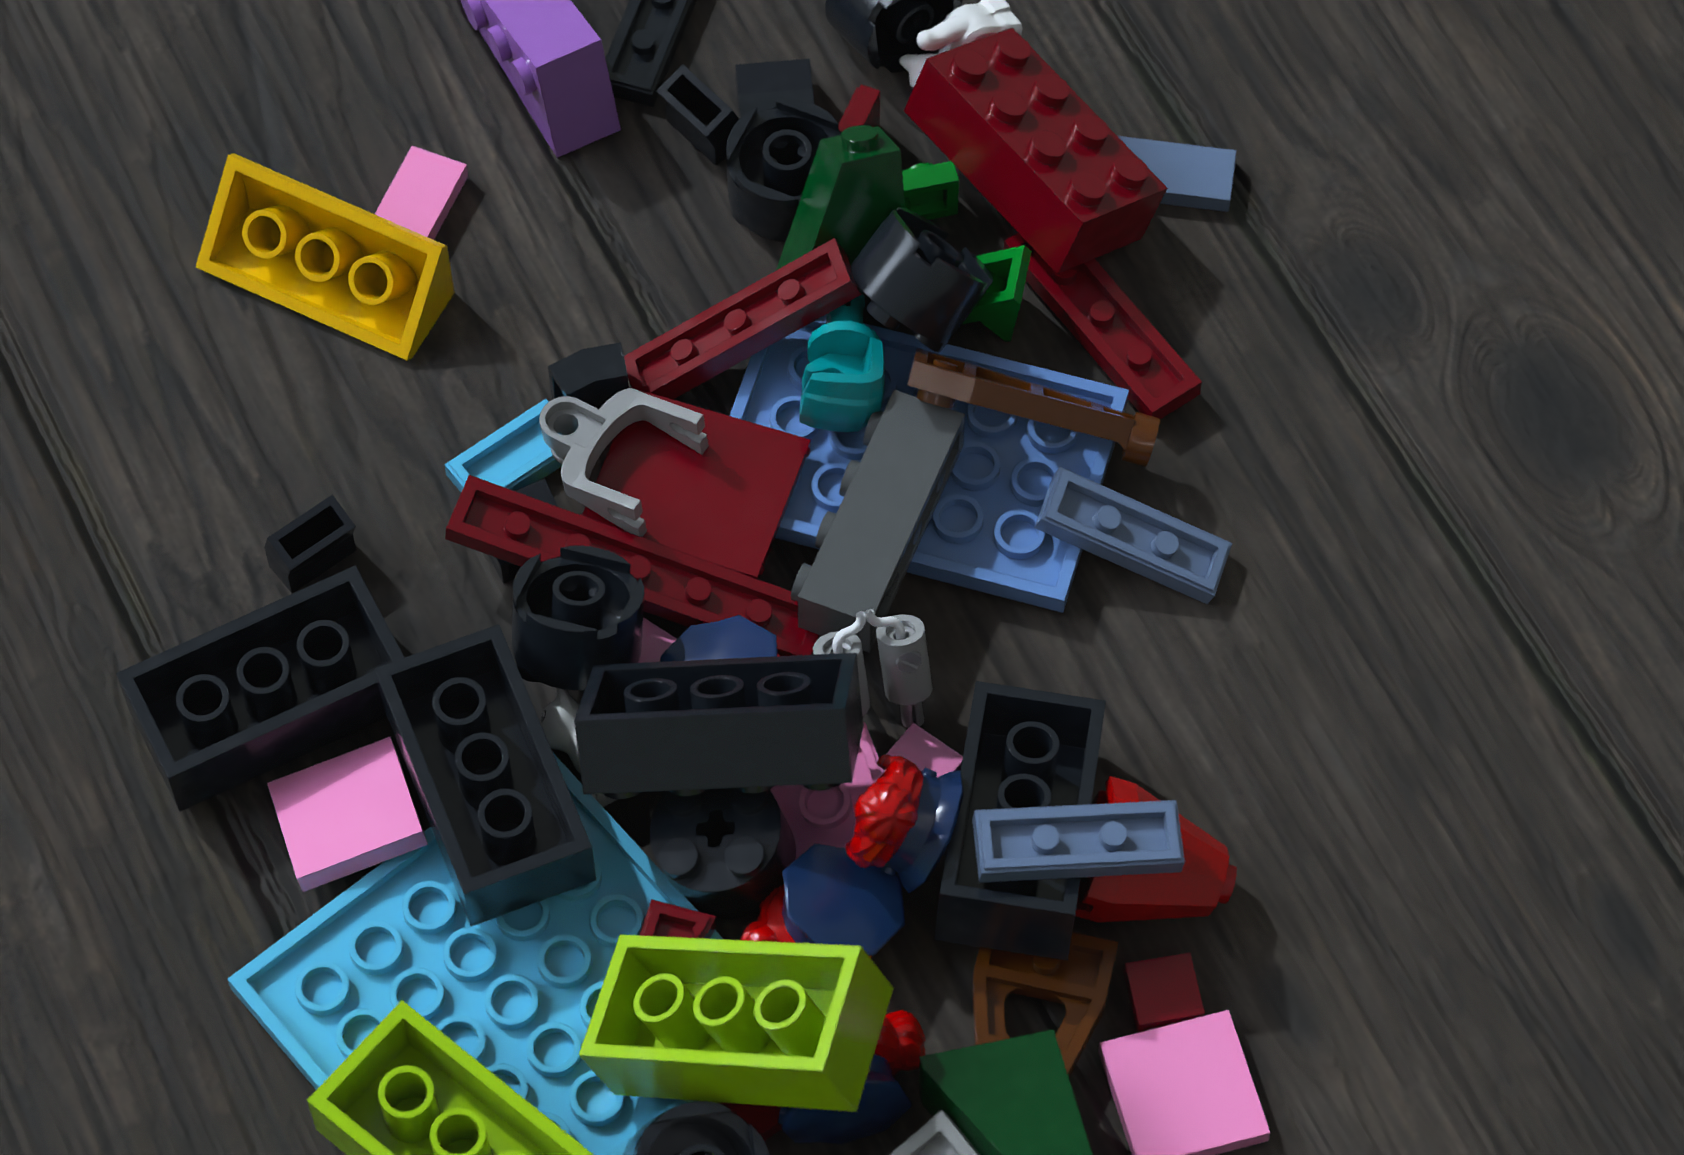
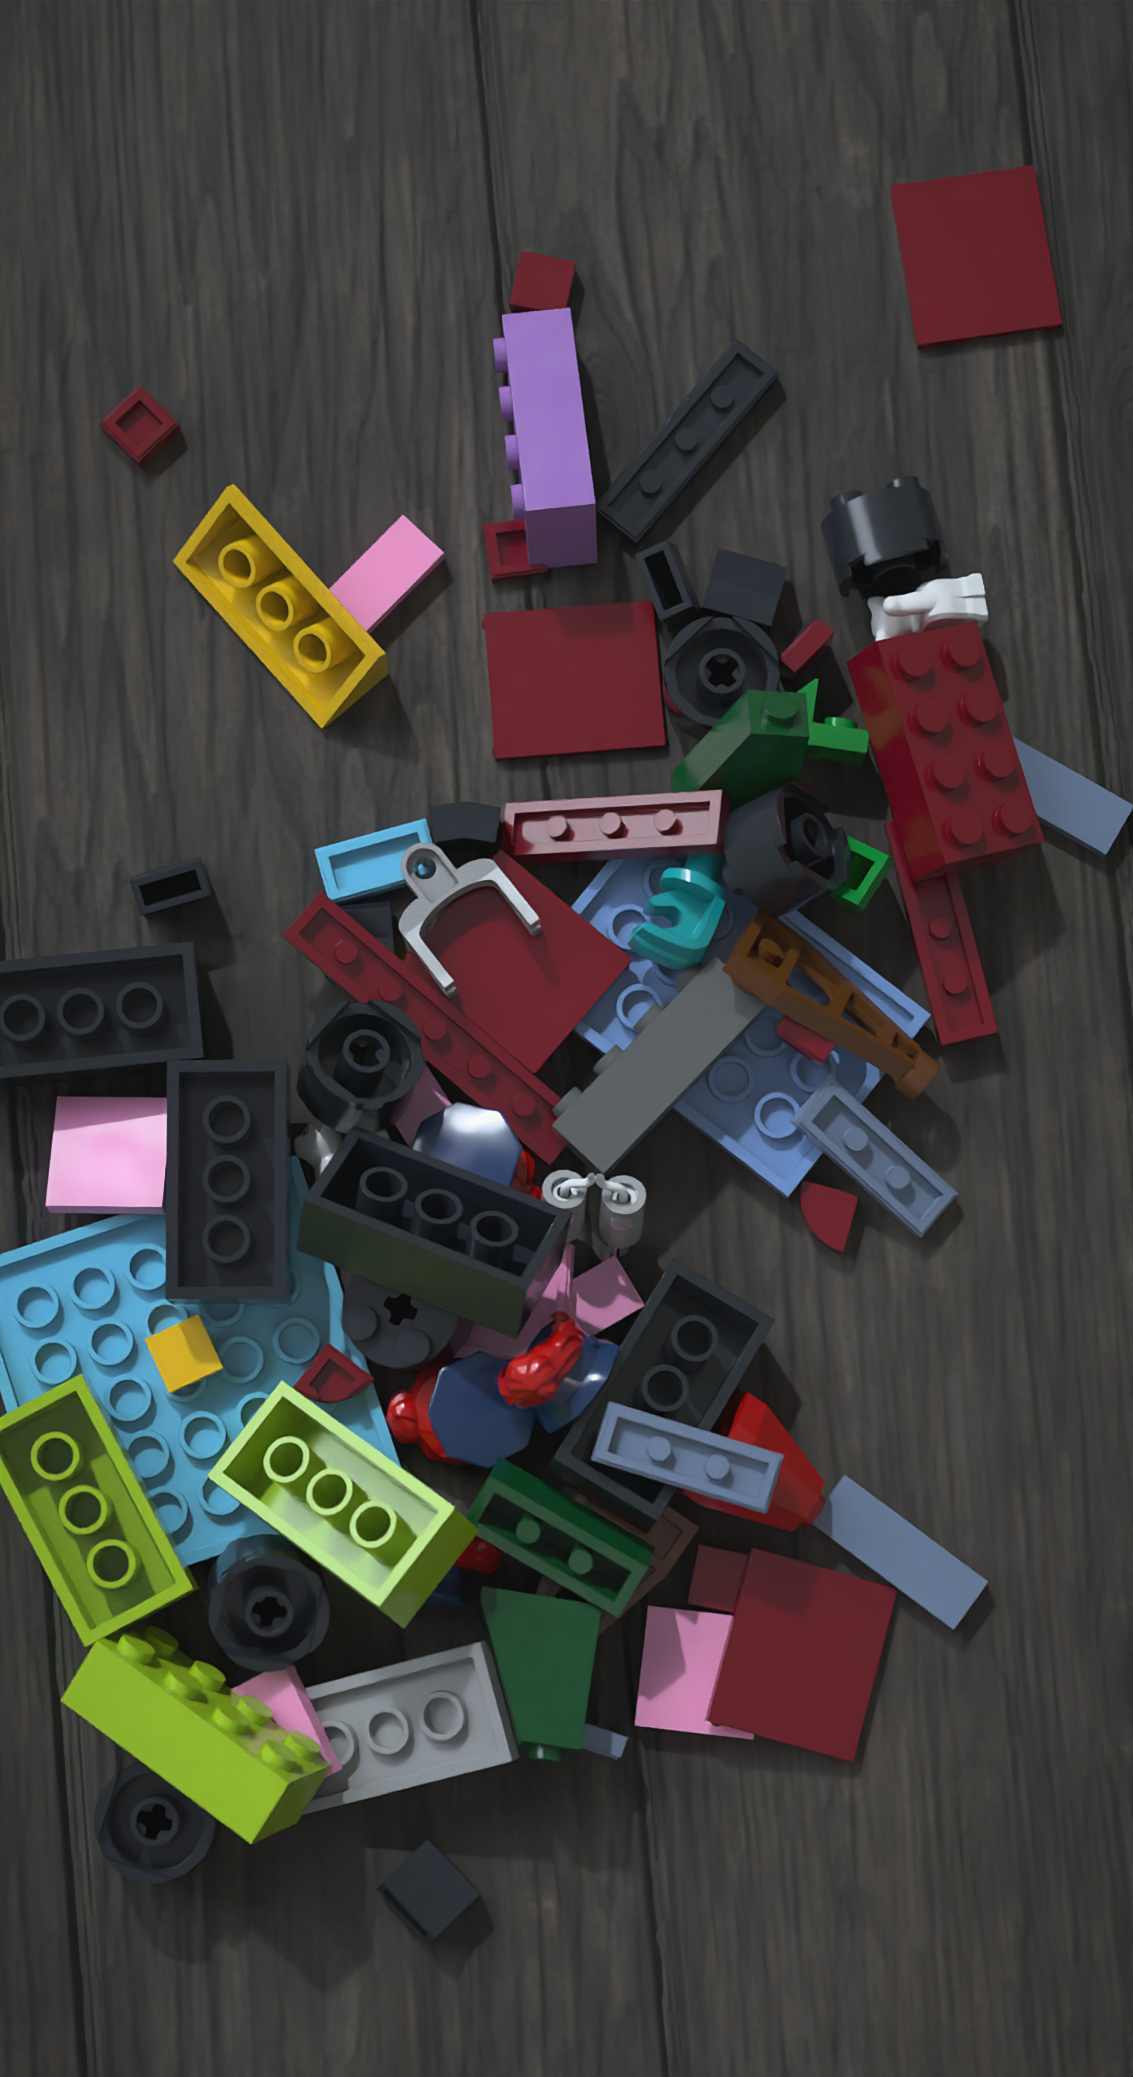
camera: 20 degrees right, 20 degrees up
none -> dark red tile [99,385,181,468]
none -> yellow tile [144,1314,225,1394]
none -> dark green brick [466,1457,655,1618]
none -> dark red piece [482,600,667,761]
none -> dark red tile [483,519,548,583]
none -> dark red piece [705,1547,898,1762]
none -> dark red tile [775,1014,835,1066]
none -> dark red tile [799,1180,859,1254]
none -> sand blue tile [811,1475,988,1630]

